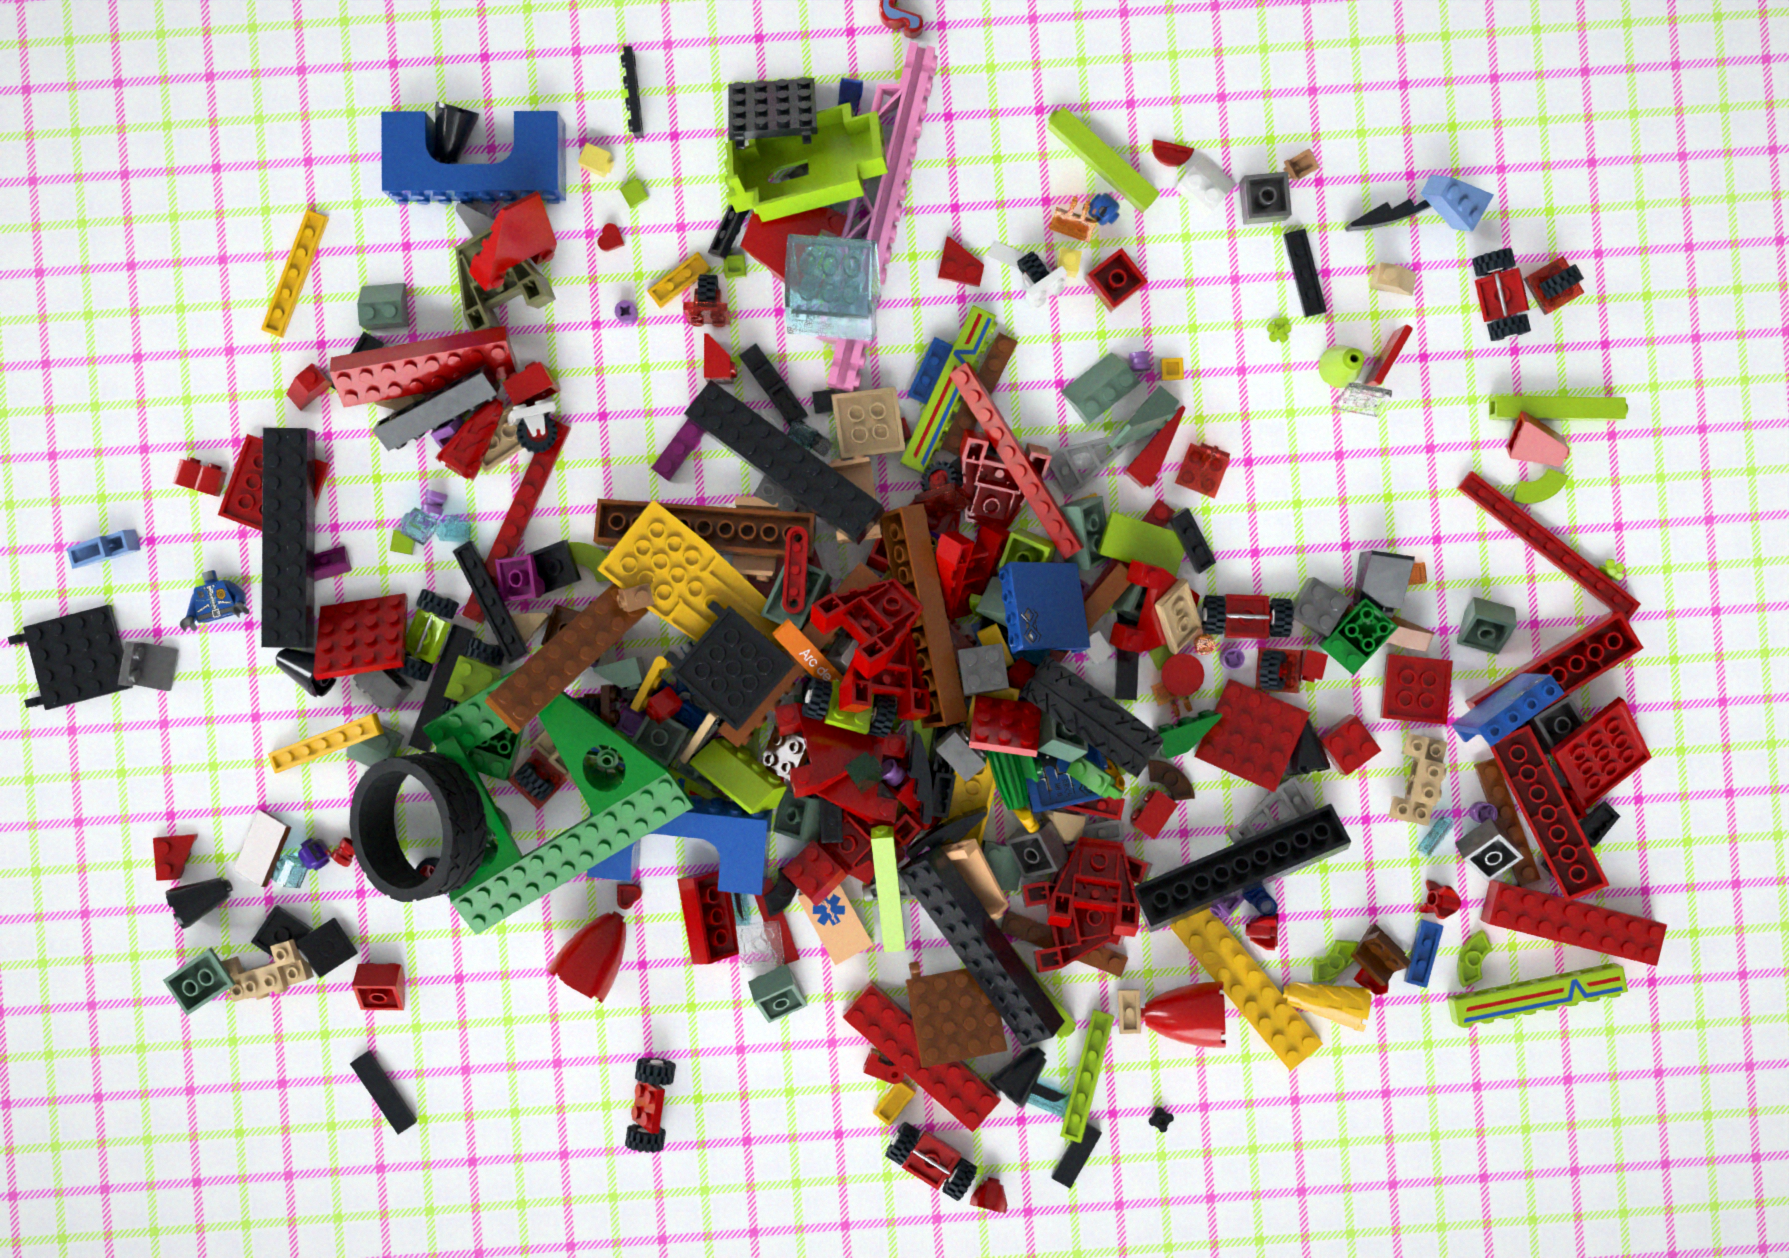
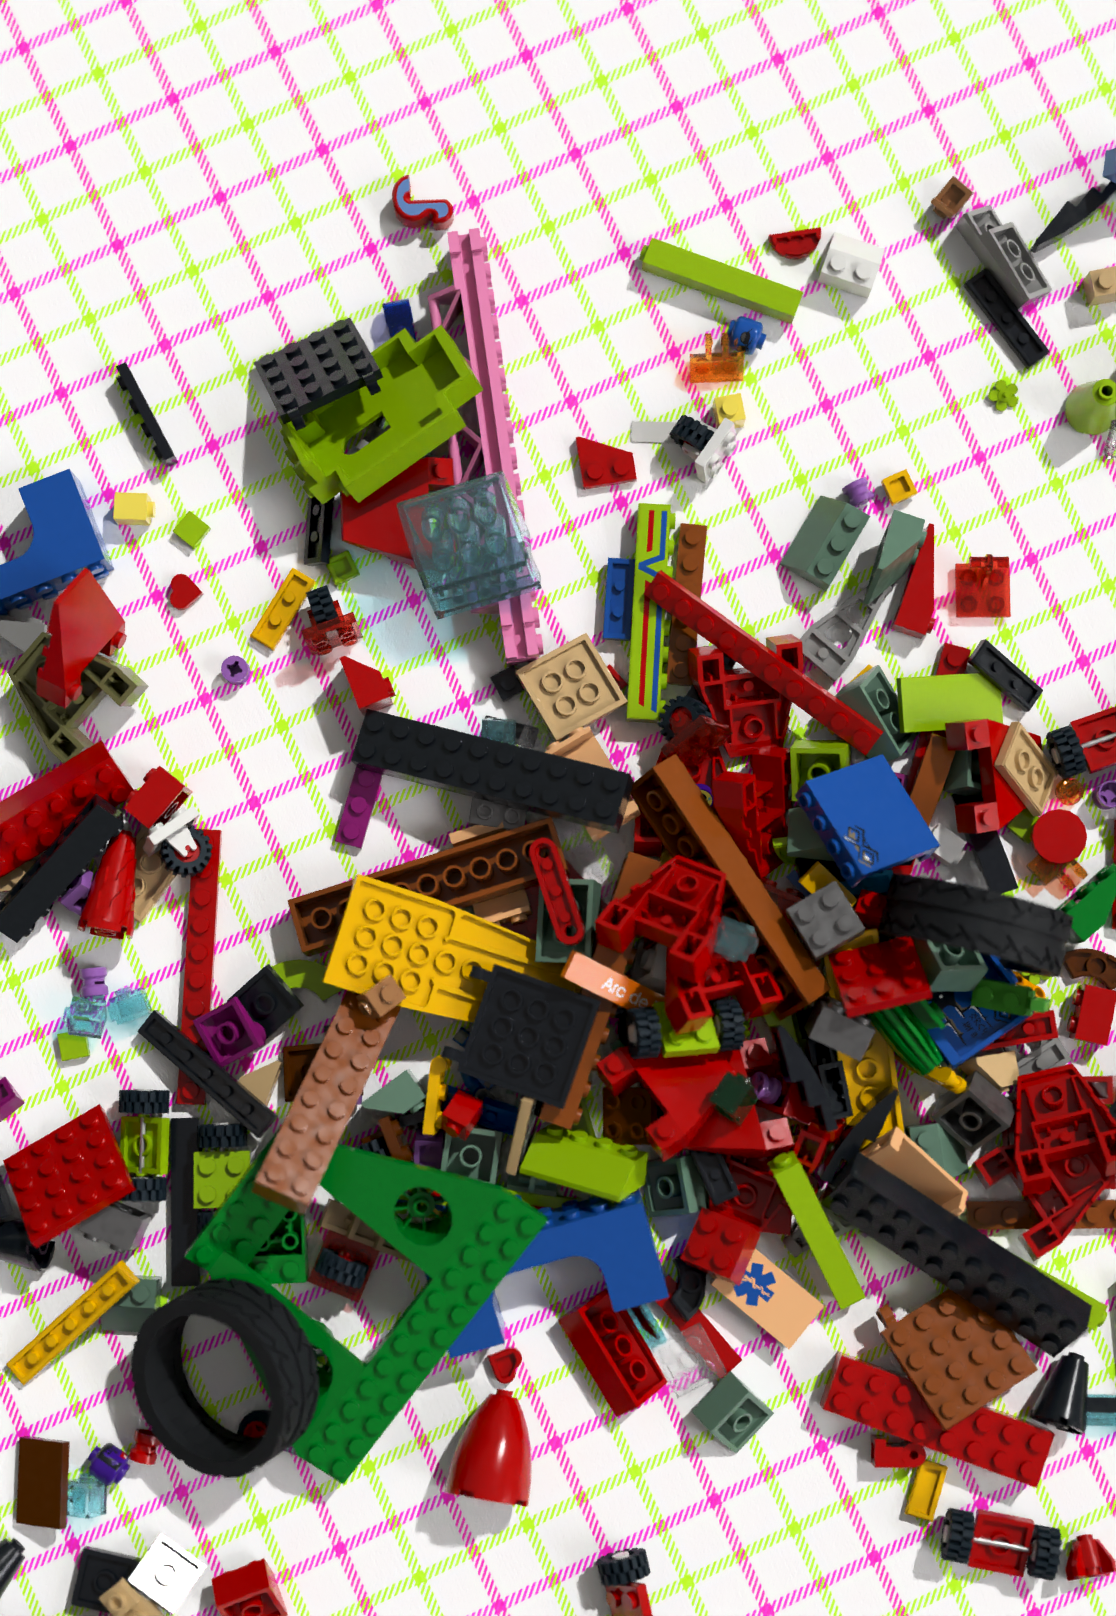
camera: 20 degrees left, 5 degrees down
black slope [738,343,808,428] -> none
red brick [1084,247,1148,313] -> none
flat silver brick [1239,171,1292,225] -> none
none -> clear light blue brick [714,916,759,962]
none -> light grey slope [955,205,1053,310]

